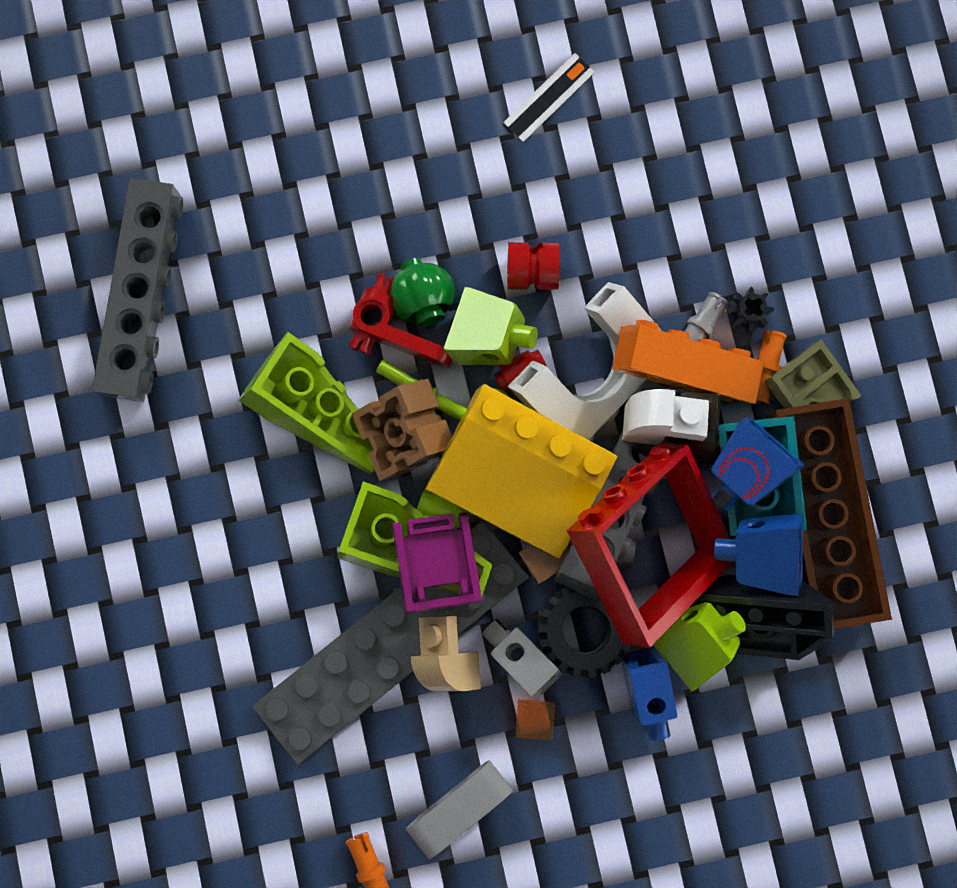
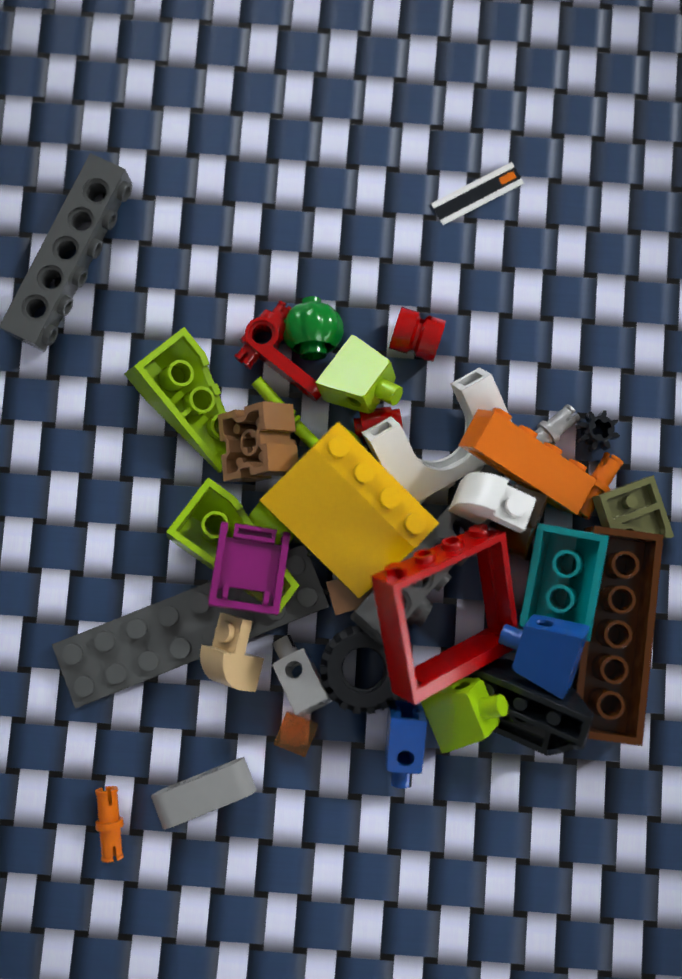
camera: 20 degrees right, 0 degrees up
blue torso [711,417,805,511] -> none

